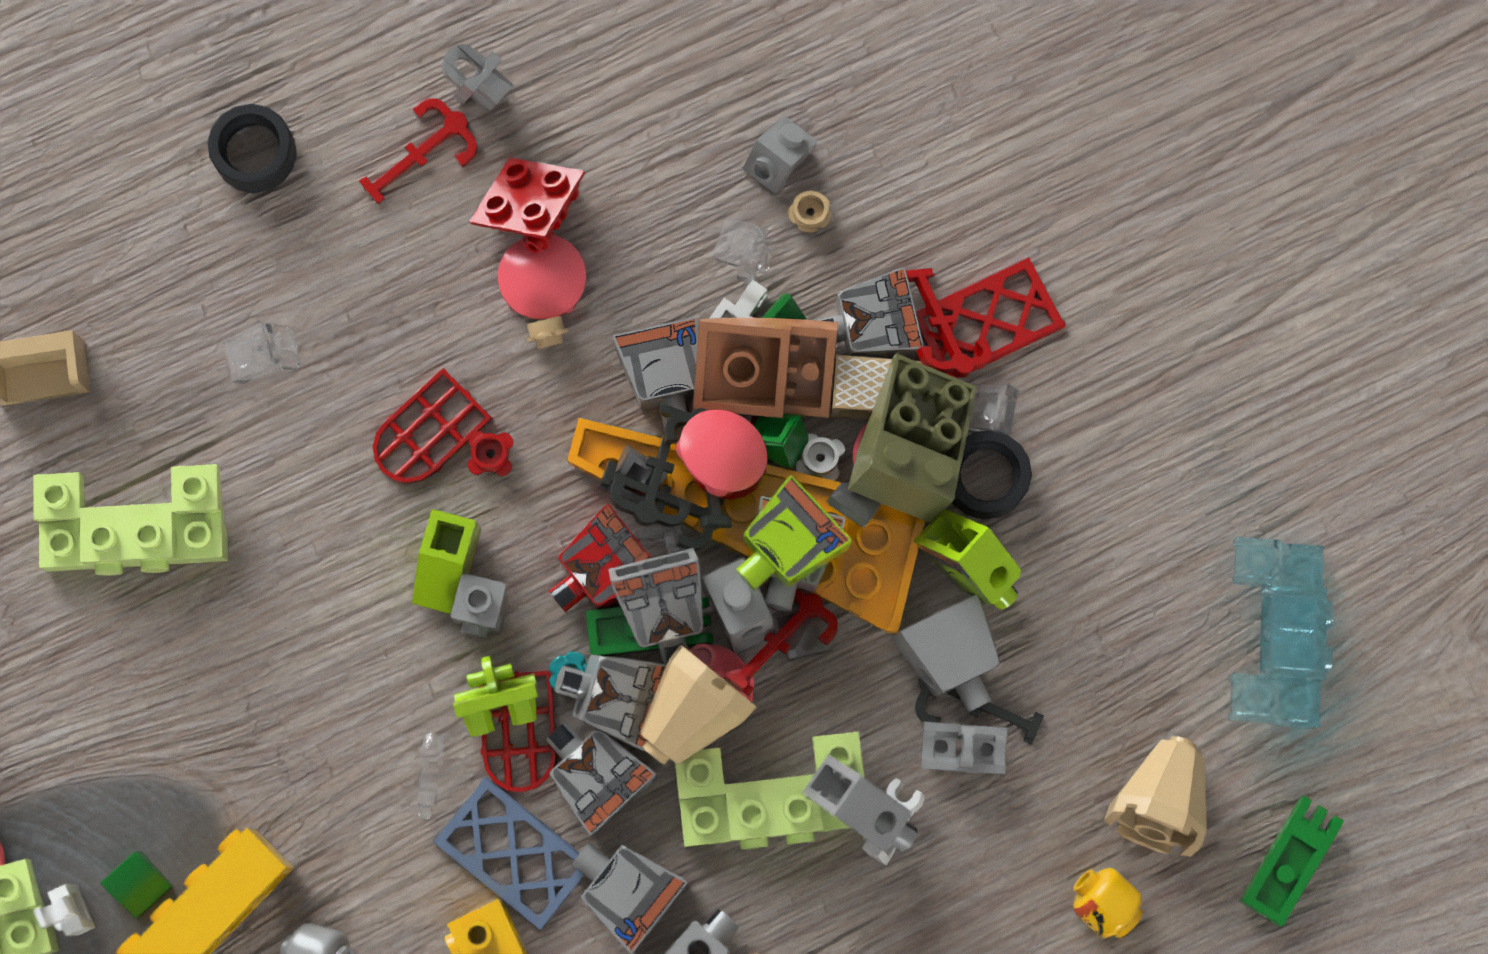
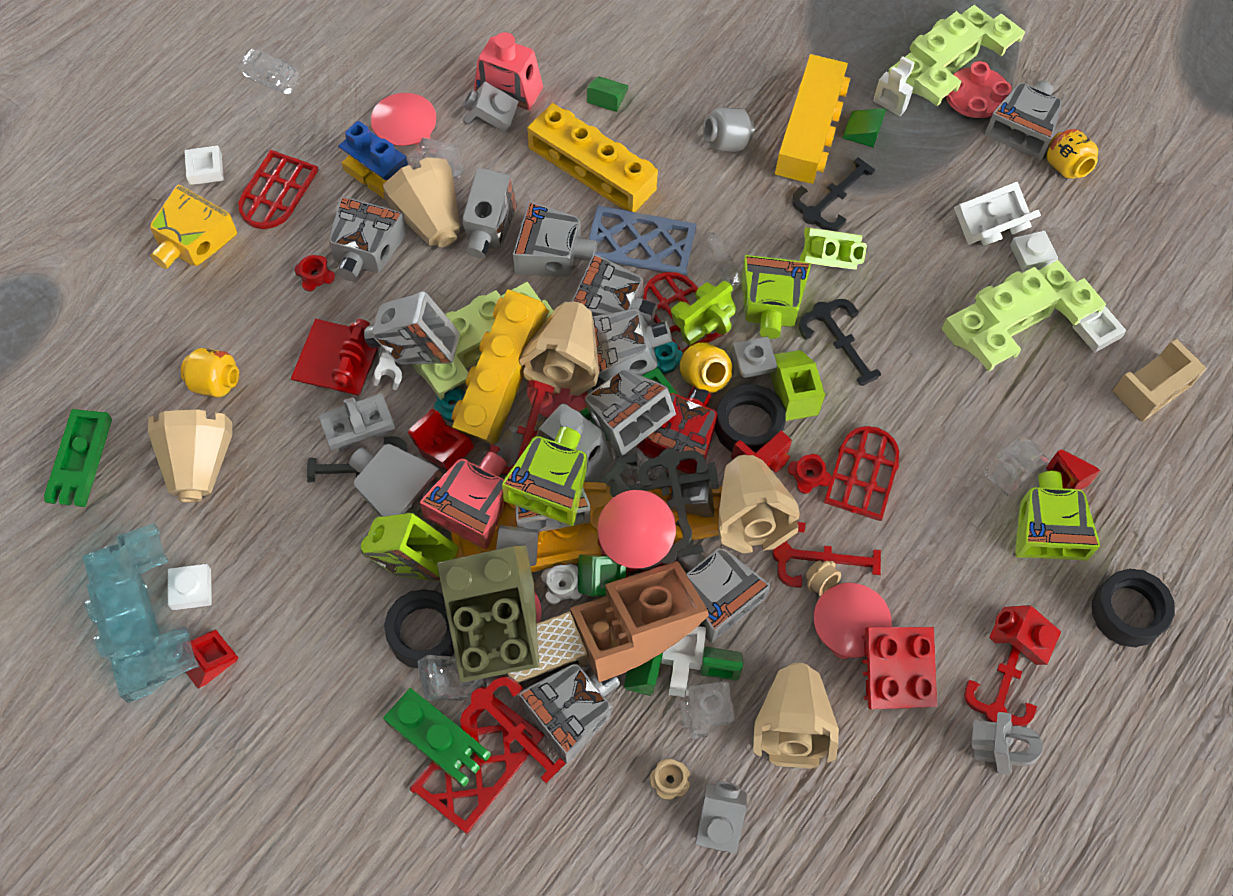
camera: 155 degrees right, 15 degrees down
none -> white plate [168,564,212,610]
none -> red slope [177,629,238,689]
none -> red hinge [291,318,378,396]
none -> green hinge [383,688,491,787]
none -> red bracket [408,409,475,471]
none -> coral torso [420,452,507,550]
none -> teal plate [434,388,466,422]
none -> yellow brick [452,289,549,445]
none -> yellow head [680,343,733,393]
none -> green slope [700,647,743,681]
none -> black tyre [715,384,786,453]
none -> tan cone [718,455,800,553]
none -> red bracket [731,431,792,473]
none -> lime torso [741,255,811,339]
none -> tan cone [753,663,839,769]
none -> red piece [772,522,881,588]
none -> black piece [792,157,876,231]
none -> lime hips [799,227,867,270]
none -> black piece [799,299,881,386]
none -> white bracket [954,182,1041,246]
none -> red bracket [989,605,1061,665]
none -> white plate [1010,231,1058,272]
none -> lime torso [1015,471,1100,561]
none -> red slope [1046,449,1100,490]
none -> white plate [1072,306,1126,353]

